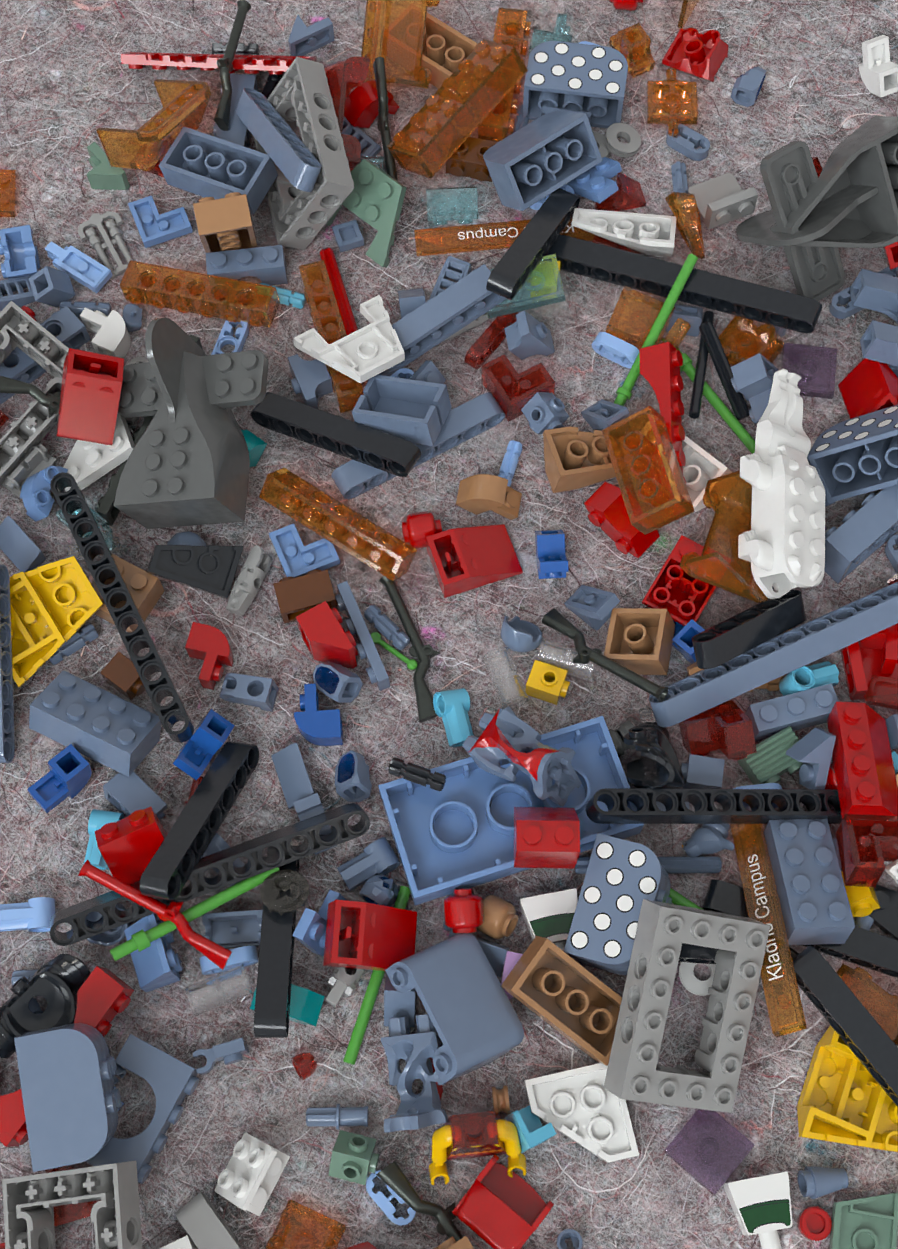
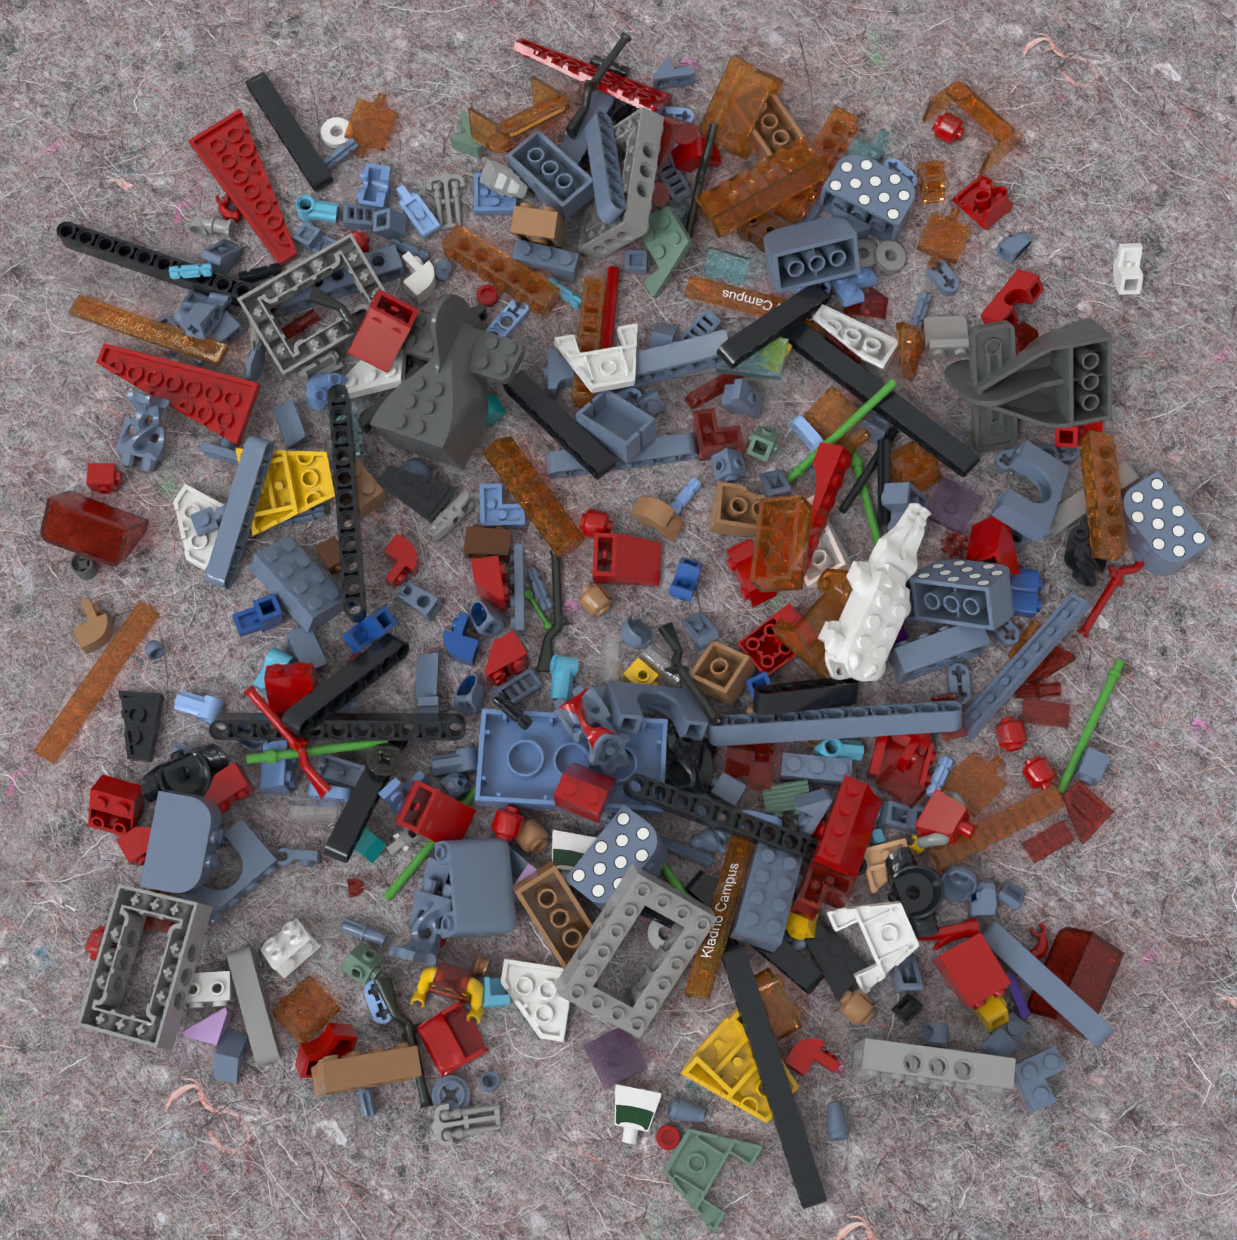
camera: 20 degrees right, 5 degrees up
none -> red tile [476,285,498,307]
none -> light grey connector [479,158,529,199]
none -> red slope [485,631,529,687]
none -> sand blue slope [492,667,544,709]
none -> medium nougat head [579,583,612,618]
none -> sand blue arch [602,681,709,741]
none -> sand green brick [746,426,780,462]
none -> clear red gear [940,530,969,559]
none -> red arch [981,269,1044,326]

